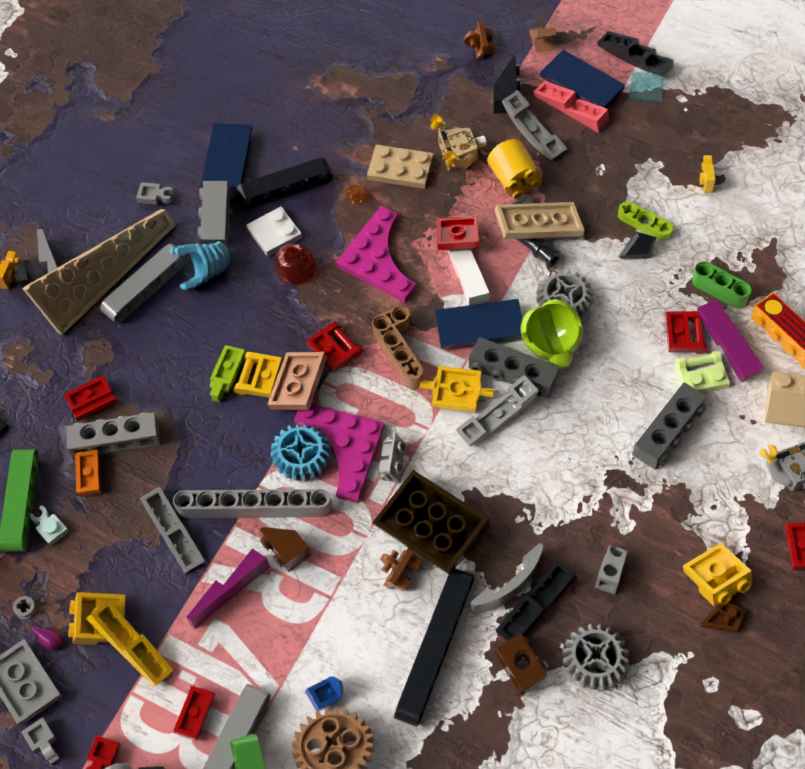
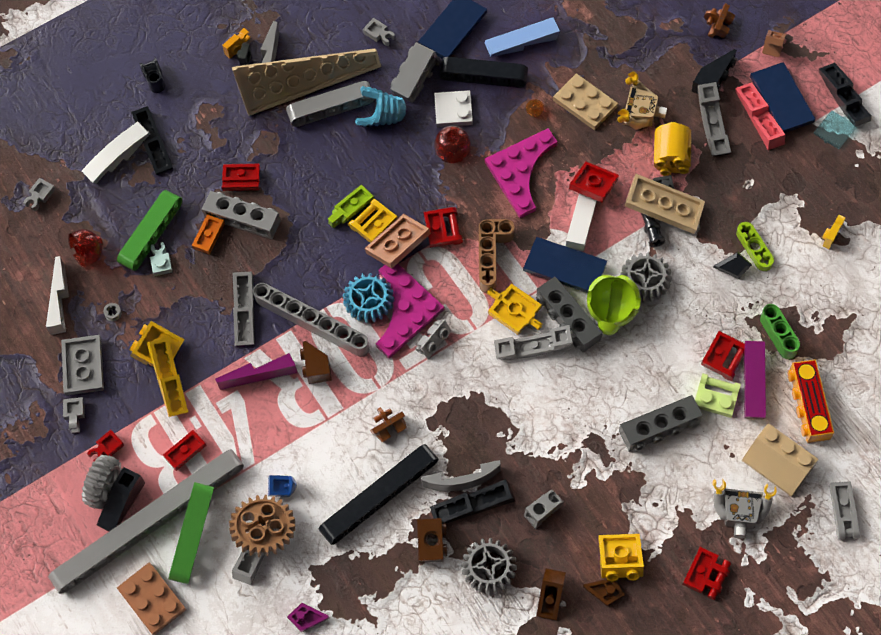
camera: 30 degrees right, 5 degrees up
magenta cylinder [31,625,63,651] -> none
dark brown slope [372,470,489,575] -> none
none -> light blue slope [485,17,560,57]
none -> reddish brown slope [536,568,566,620]

